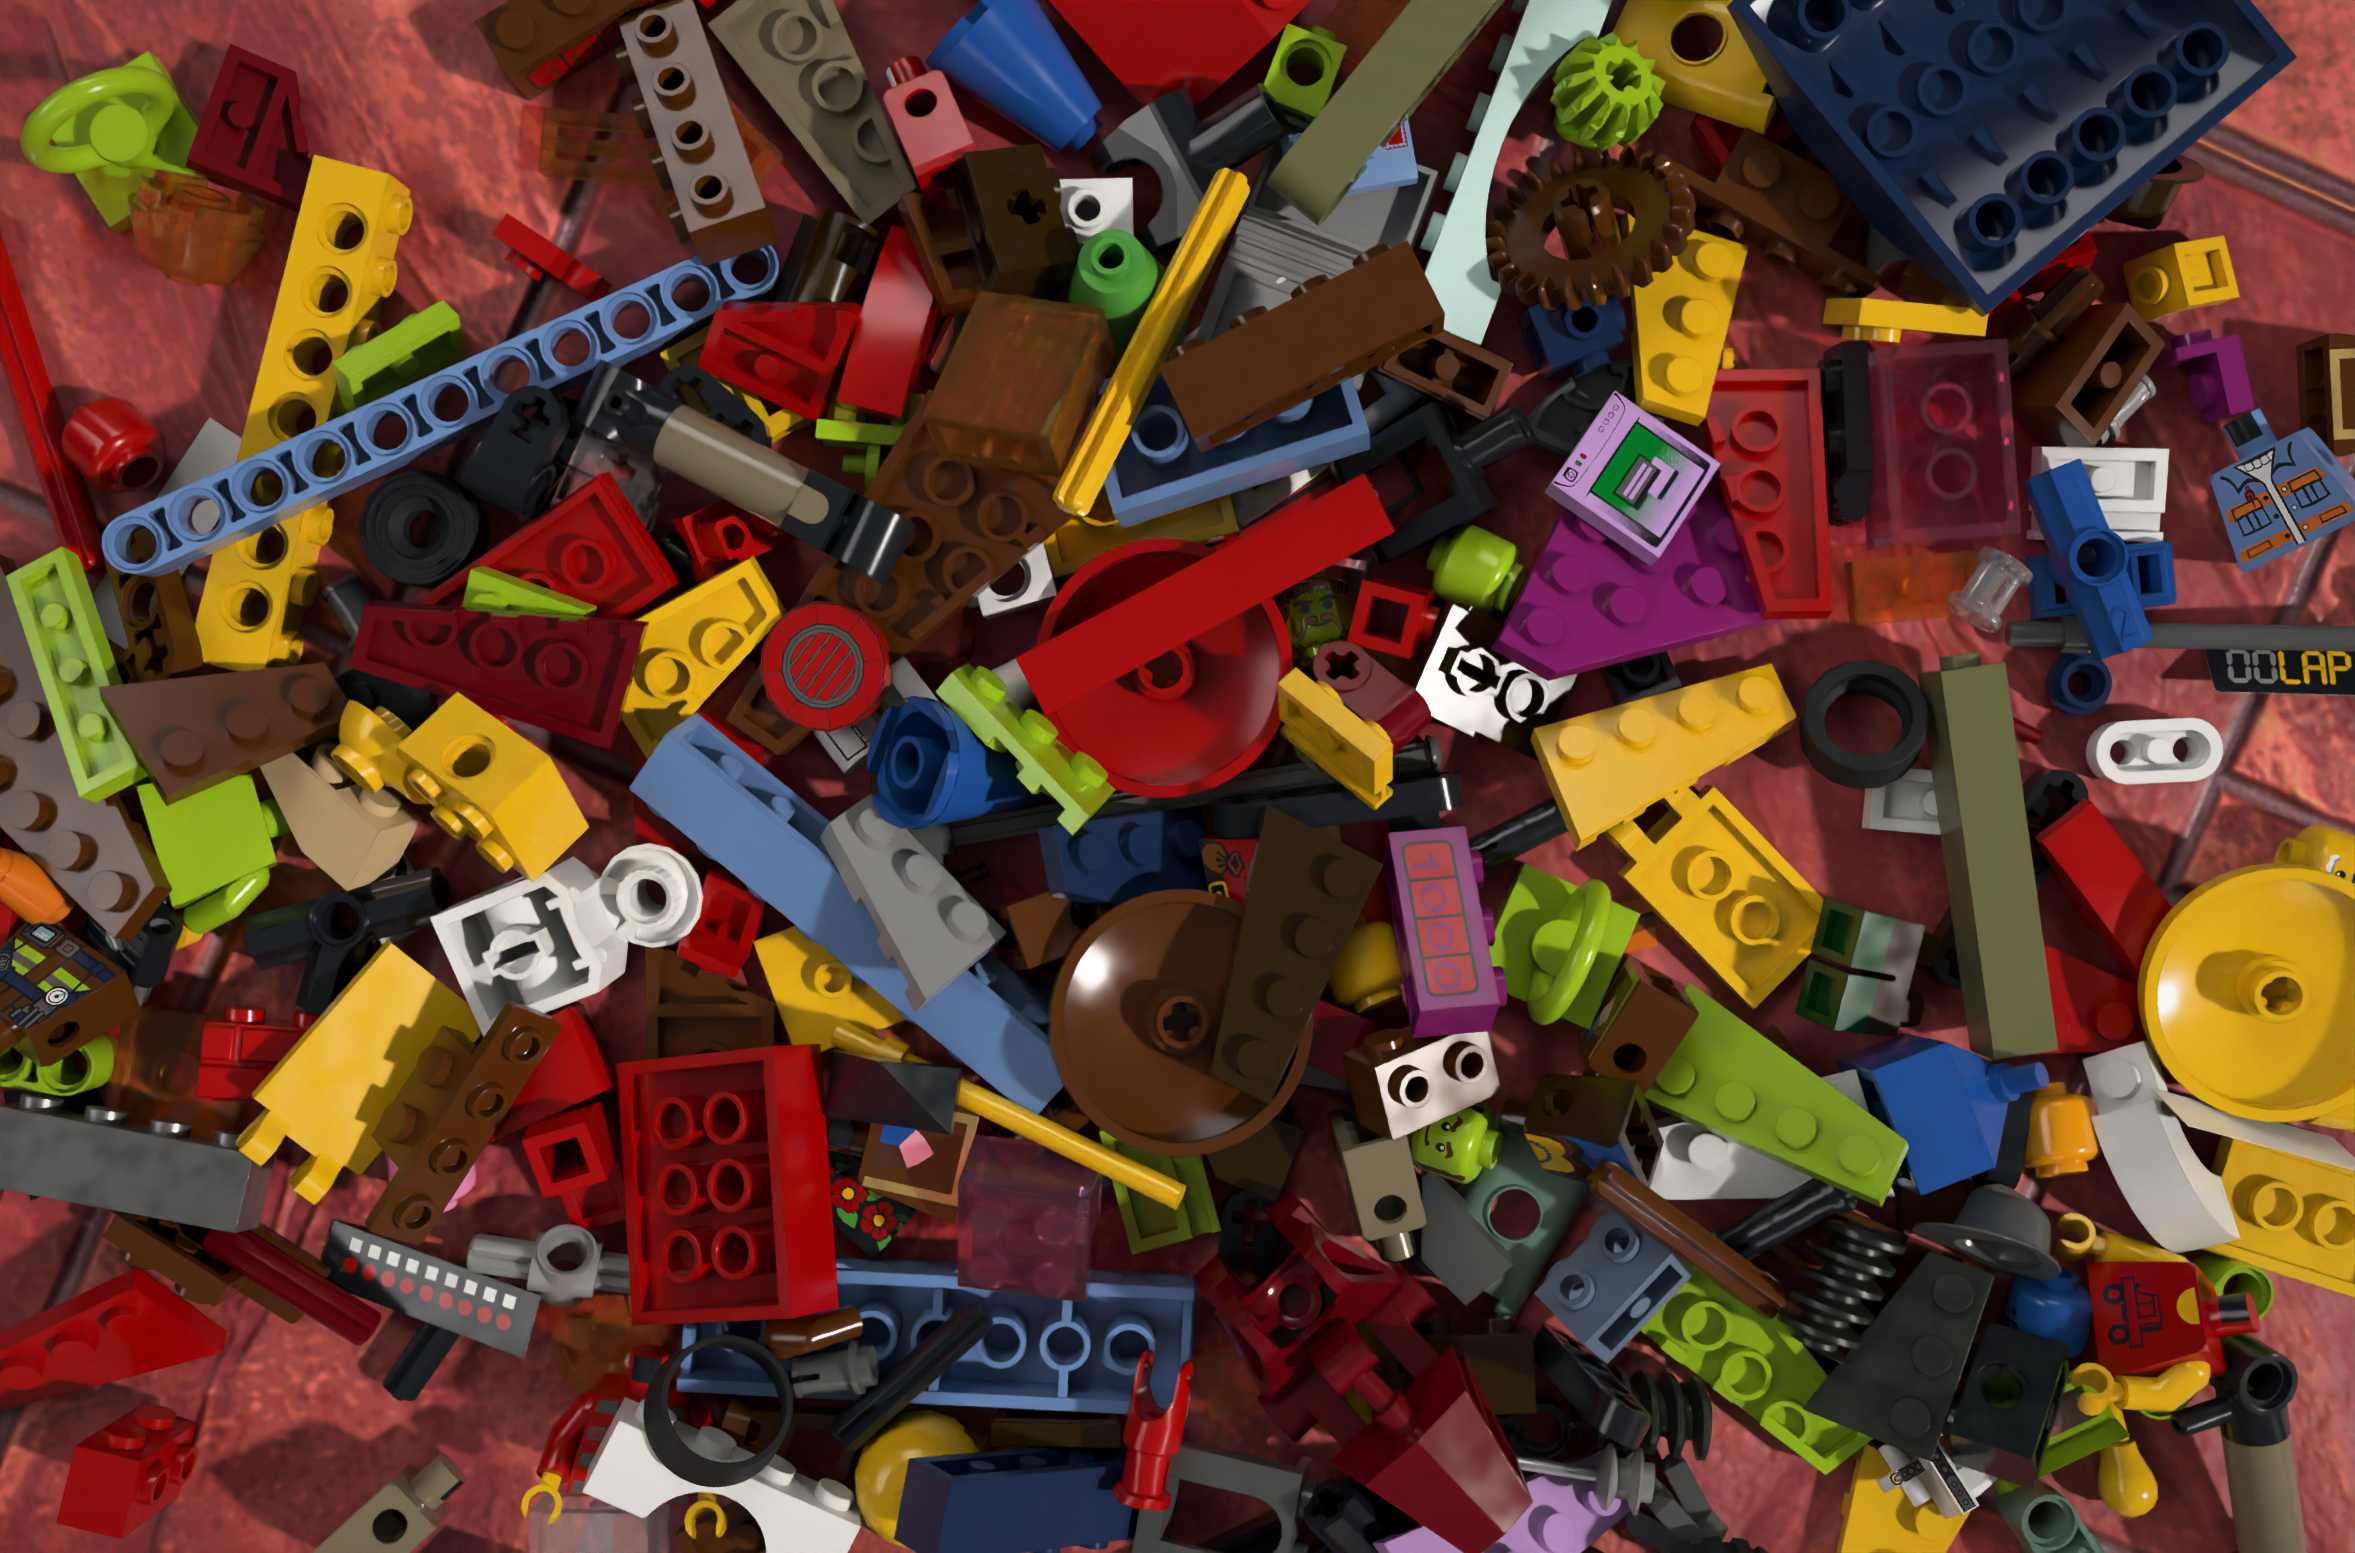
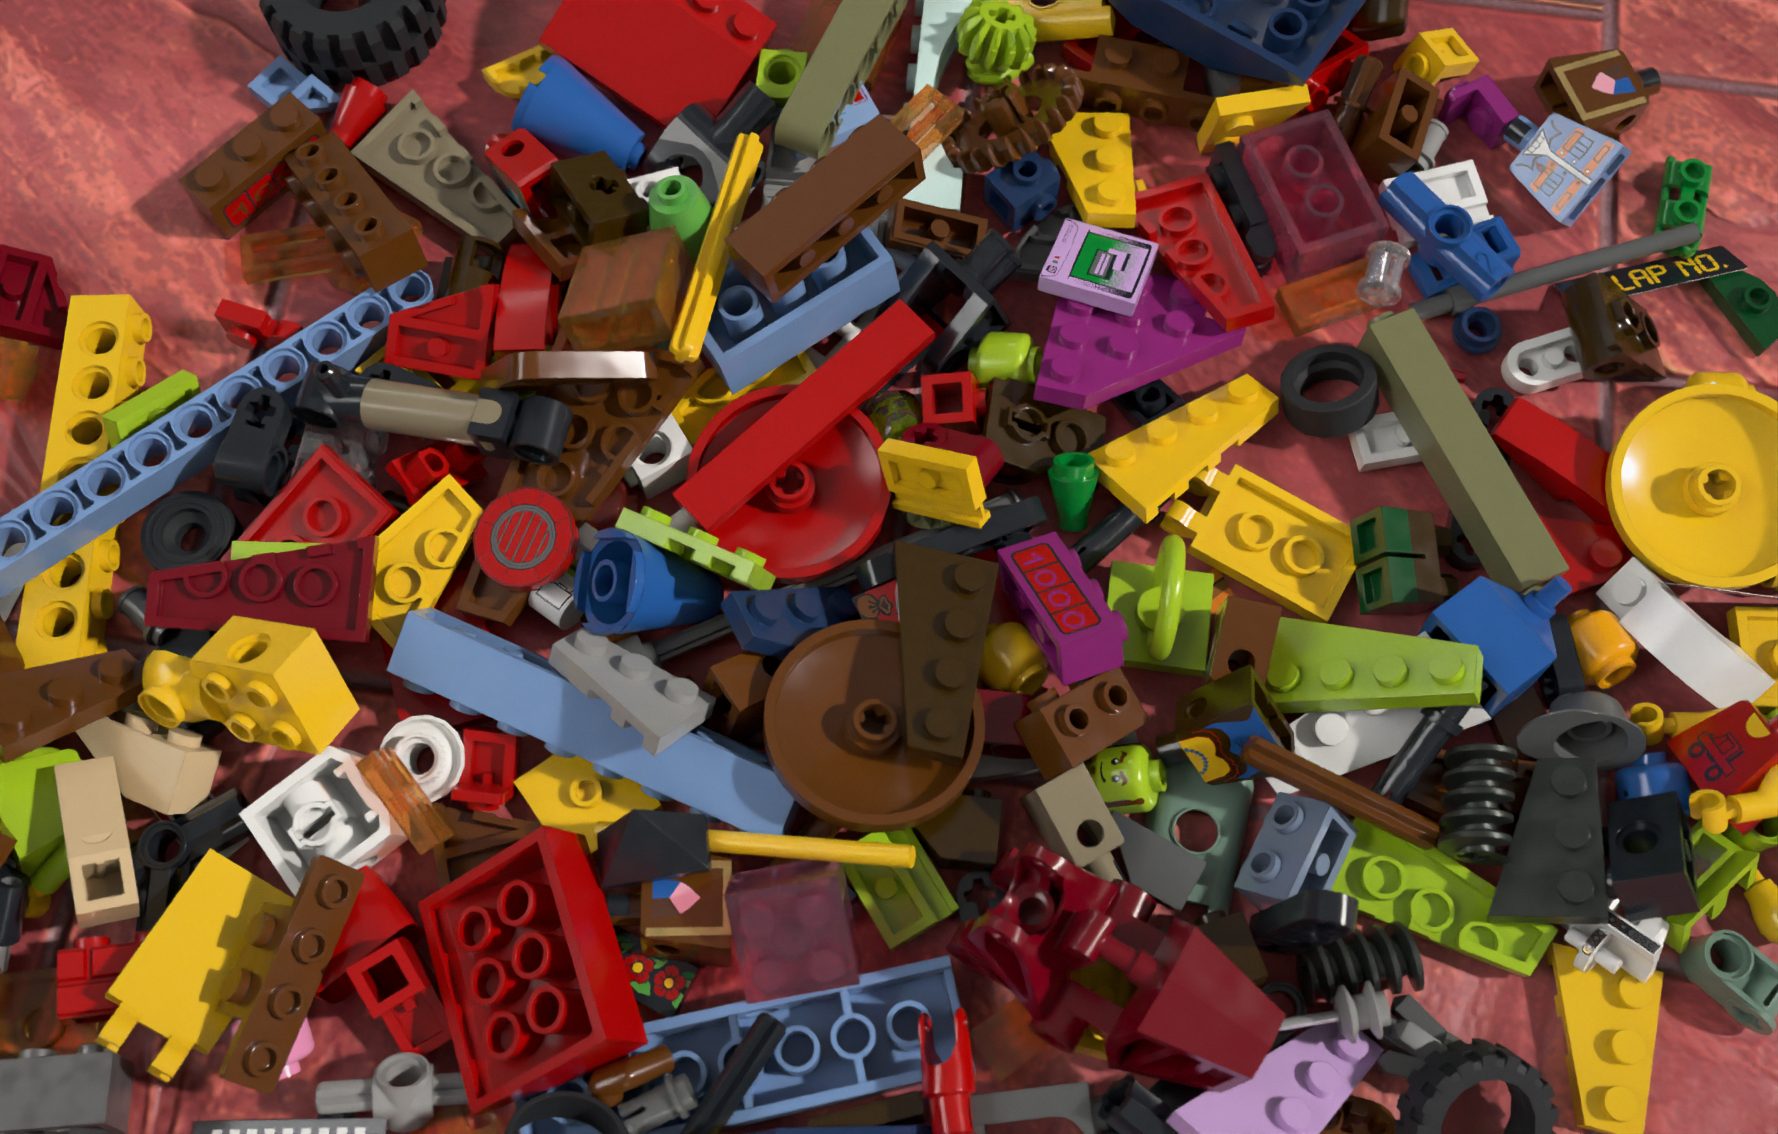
camera: 15 degrees left, 20 degrees down
none -> tan slope [54,755,140,929]
none -> clear orange tile [355,747,455,855]
none -> reddish brown beam [480,351,659,397]
none -> clear orange tile [889,84,964,161]
none -> green cone [1048,452,1099,532]
none -> dark brown piece [1561,272,1666,382]

